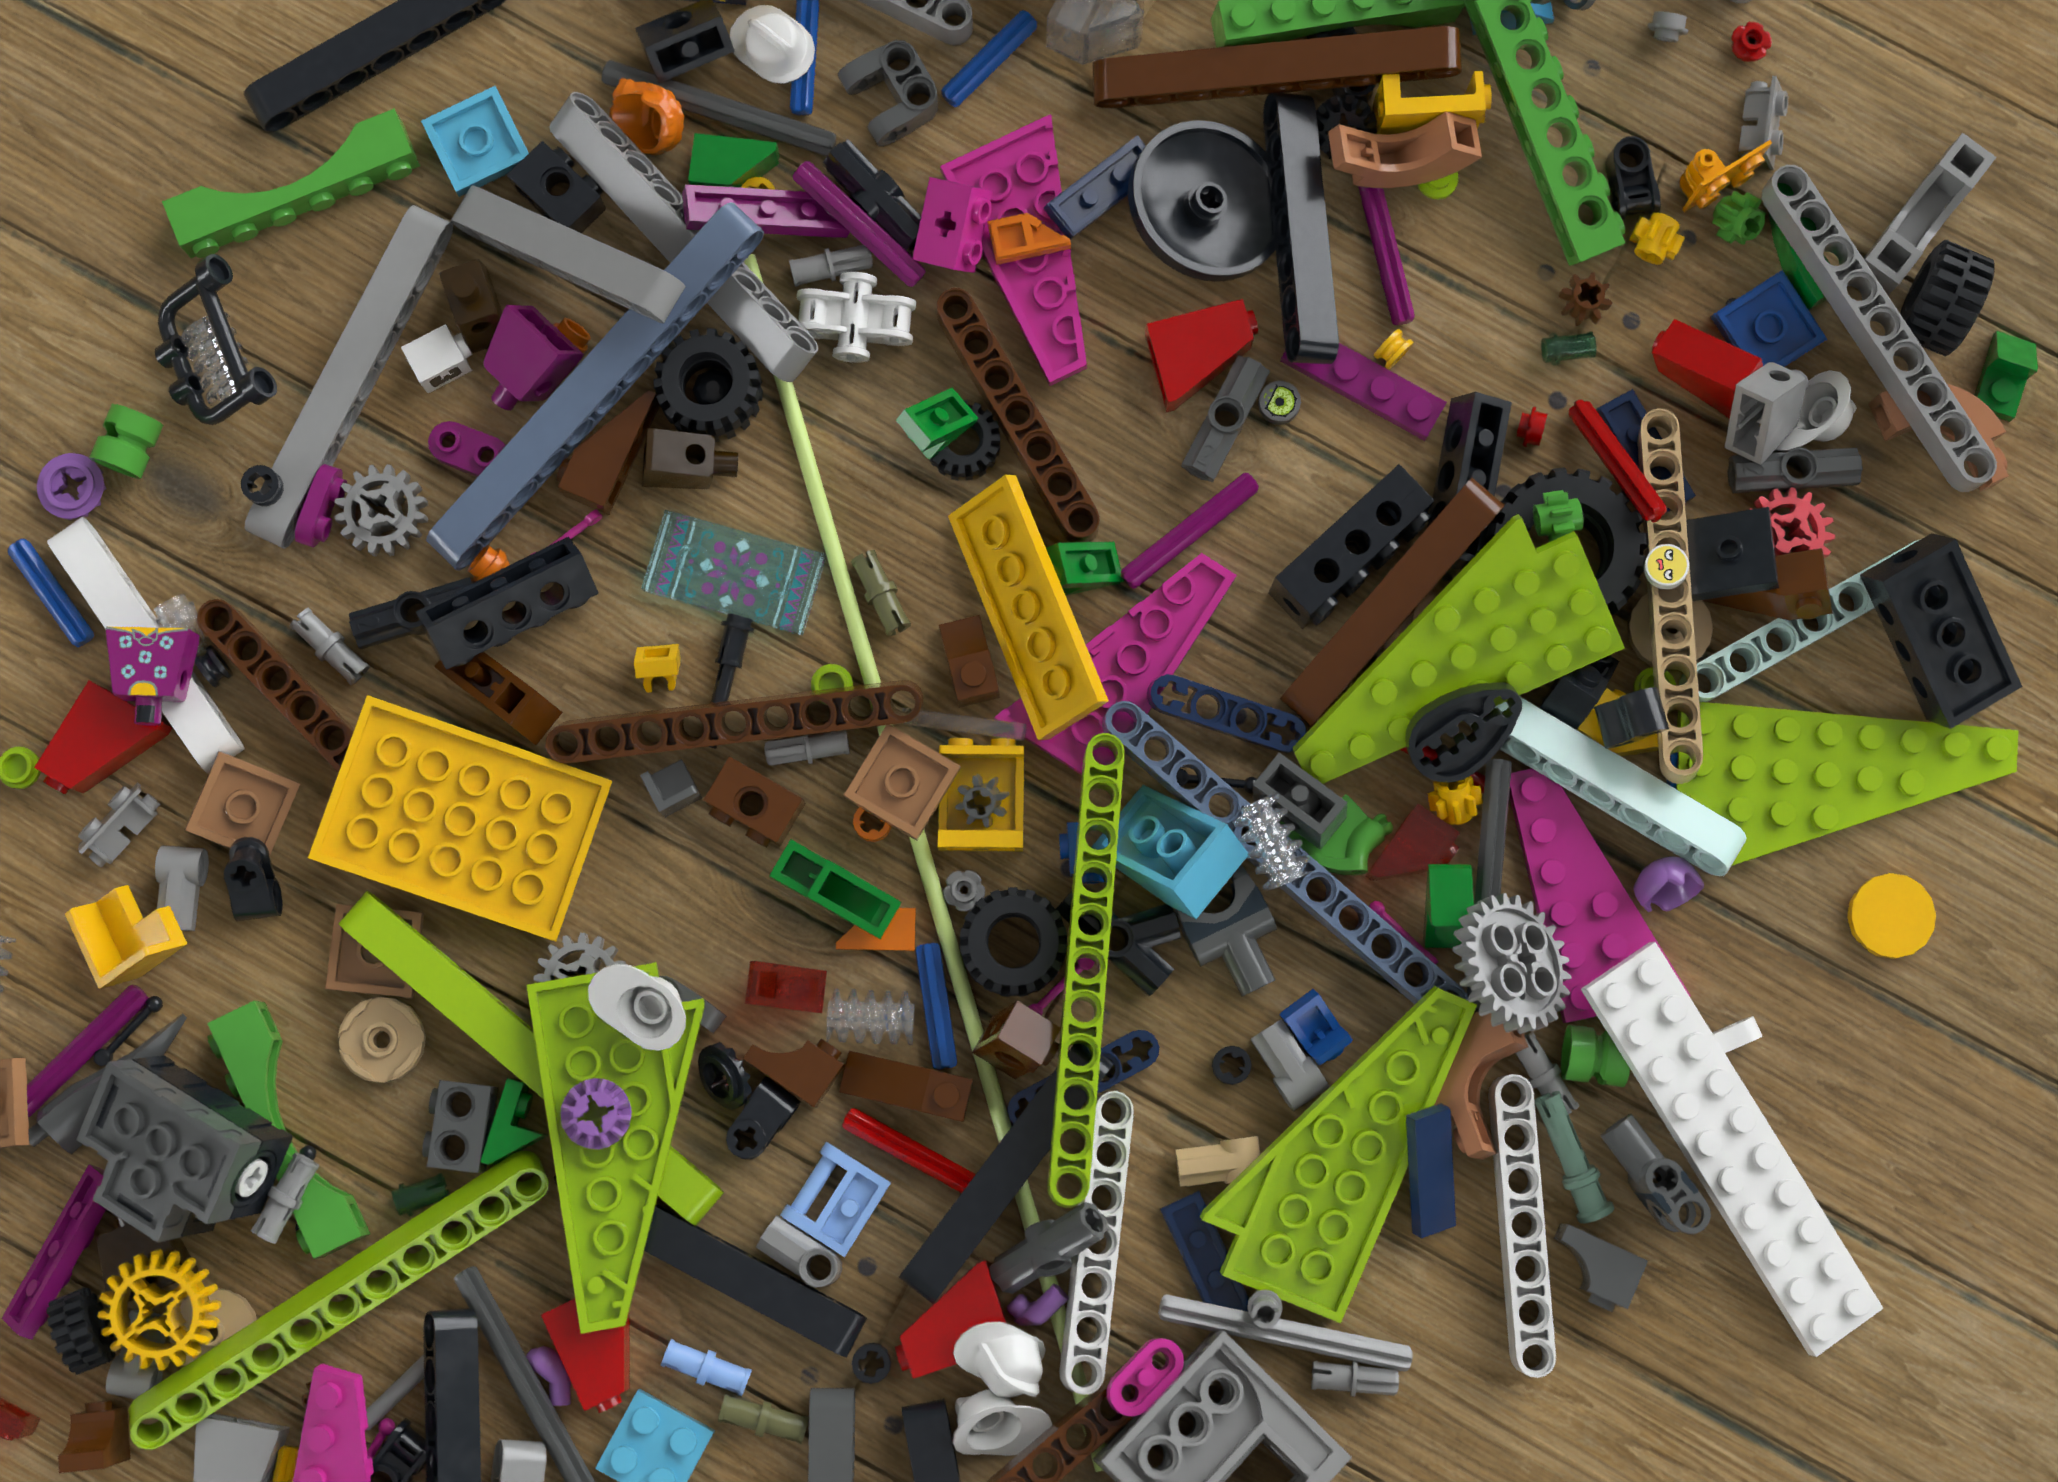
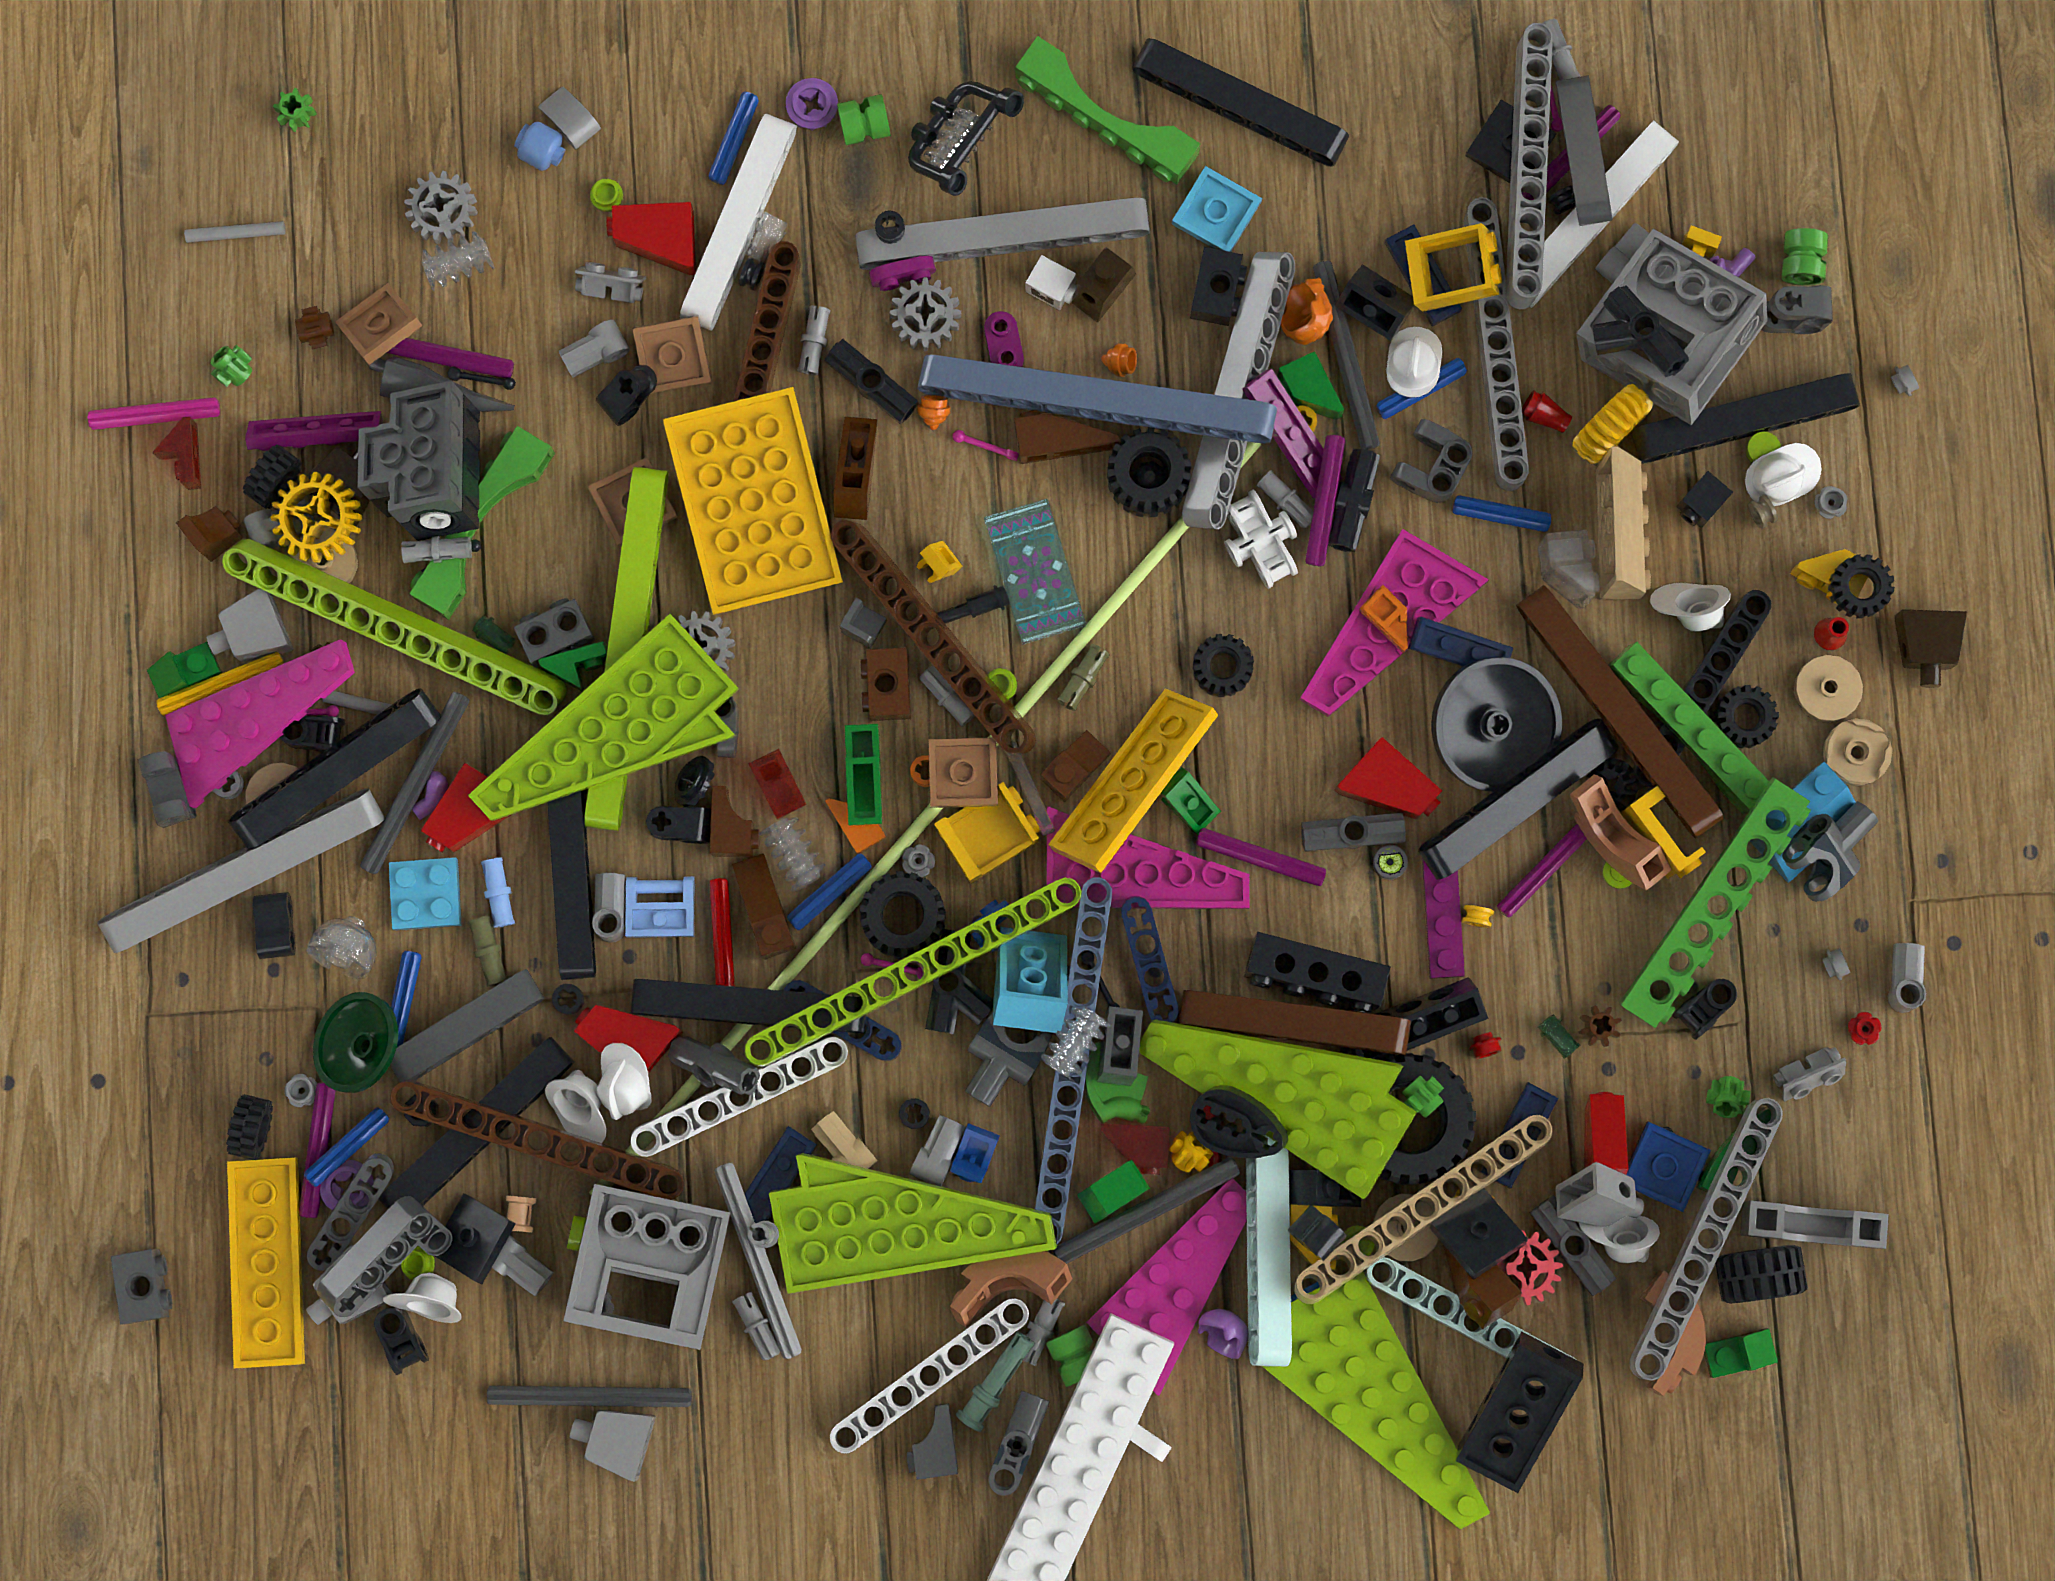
camera: 60 degrees right, 0 degrees up
yellow panel [65,885,187,989] -> none
magenta torso [106,627,200,726] -> none
tan plate [338,997,426,1083] -> none
black brick [416,537,599,670] -> none
light grey beam [451,185,685,324] -> none
magenta torso [483,305,584,411] -> none
medium lavender gear [561,1078,632,1149] -> none
white piece [588,964,686,1051] -> none
dark brown torso [642,428,738,489] -> none
green slope [896,387,979,459] -> none
dark pink brick [912,177,992,273] -> none
reddish brown beam [937,288,1100,543] -> none
dark grey gear [955,774,1010,828] -> none
reddish brown brick [972,1001,1061,1079] -> none
medium lavender arm [1007,1283,1069,1326] -> none
dark pink plate [1107,1338,1184,1416] -> none
dark pink hinge [1369,901,1438,965] -> none
dark blue tile [1406,1103,1456,1239] -> none
light grey gear [1452,893,1571,1034] -> none
red axle [1568,399,1667,523] -> none
yellow gear [1629,213,1685,265] -> none
tile [1644,544,1689,589] -> none
light orange hinge [1679,140,1772,212] -> none
yellow tile [1847,873,1936,959] -> none

